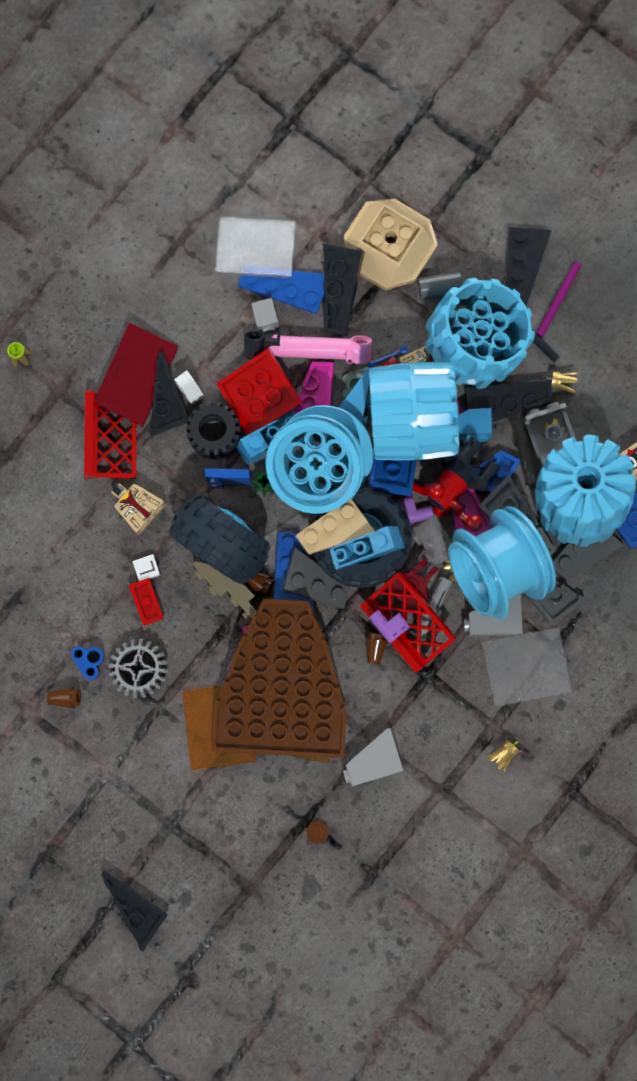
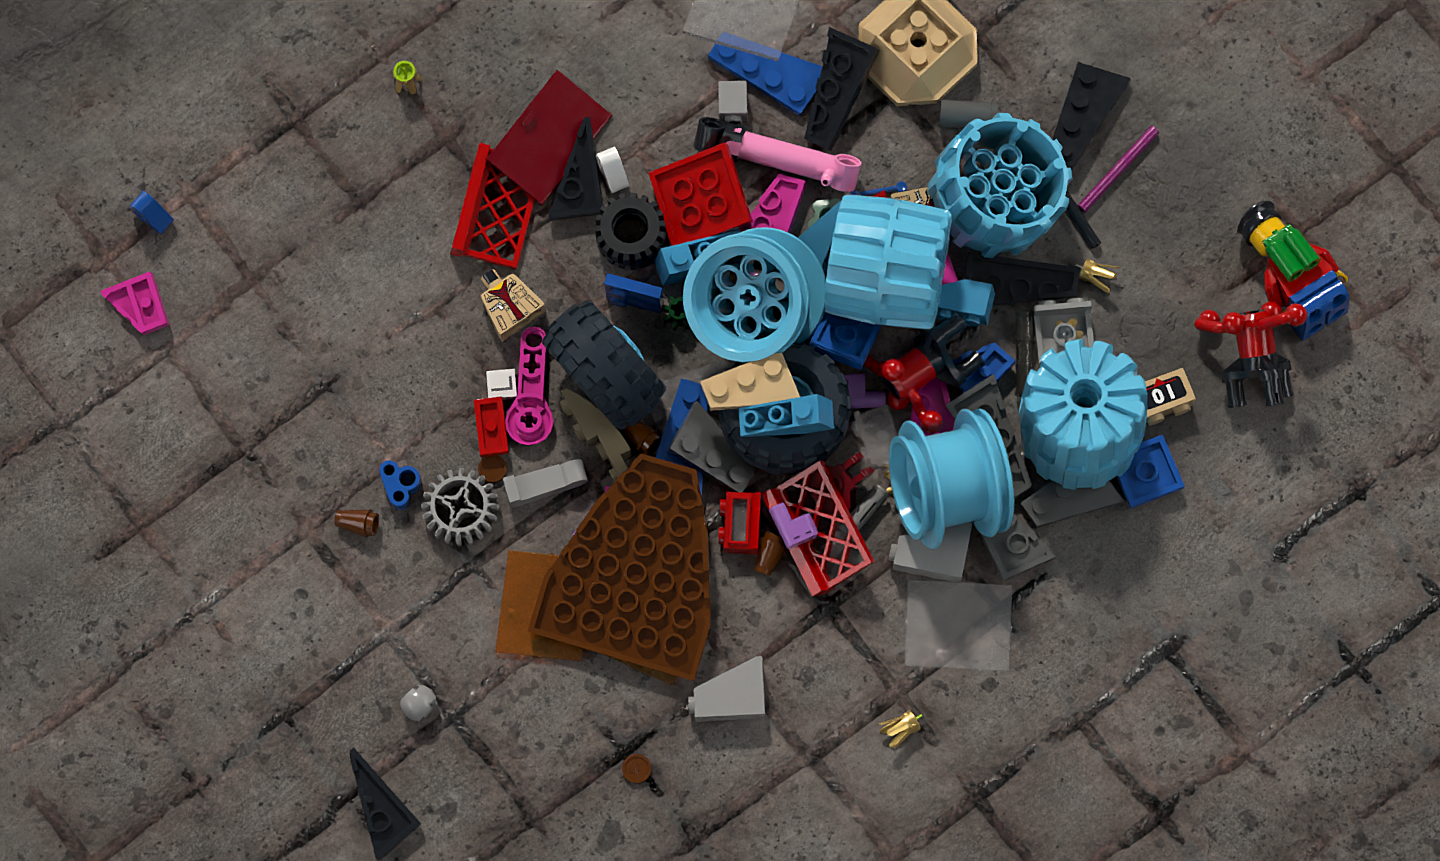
camera: 15 degrees right, 5 degrees down
none -> light grey piece [400,685,437,721]
none -> reddish brown piece [478,455,507,484]
none -> light grey leg [503,459,588,509]
none -> dark pink beam [505,326,553,446]
none -> red window [718,492,761,555]

